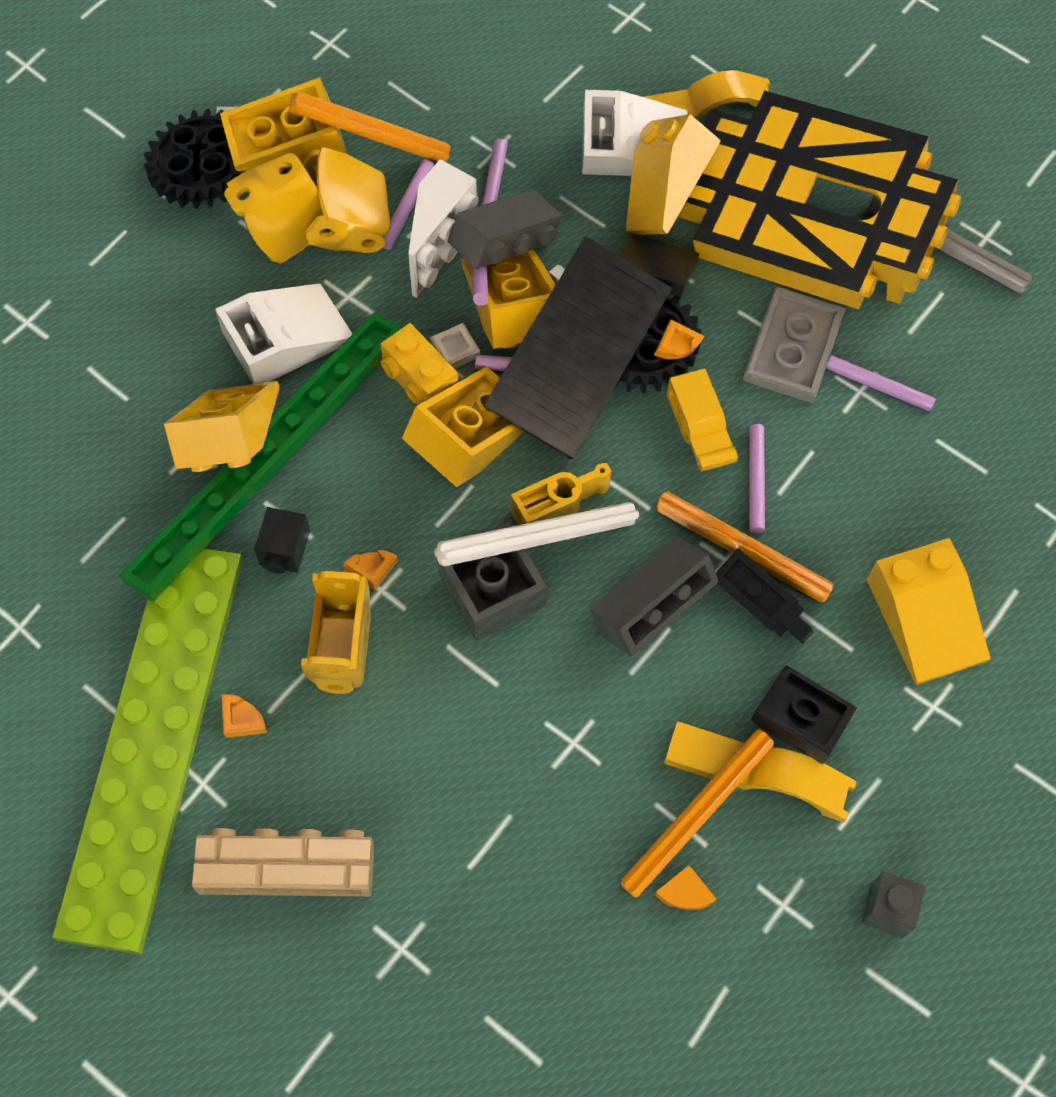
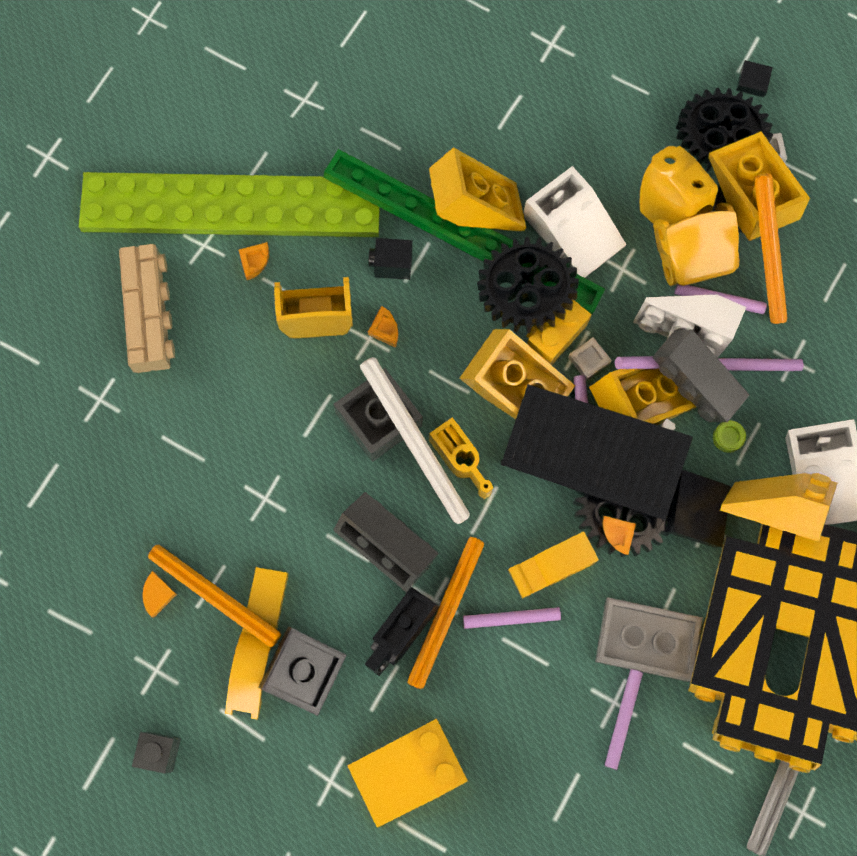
camera: 80 degrees right, 10 degrees up
none -> black gear [477,237,579,333]
none -> lime tile [713,420,746,453]
none -> black tile [736,60,773,97]

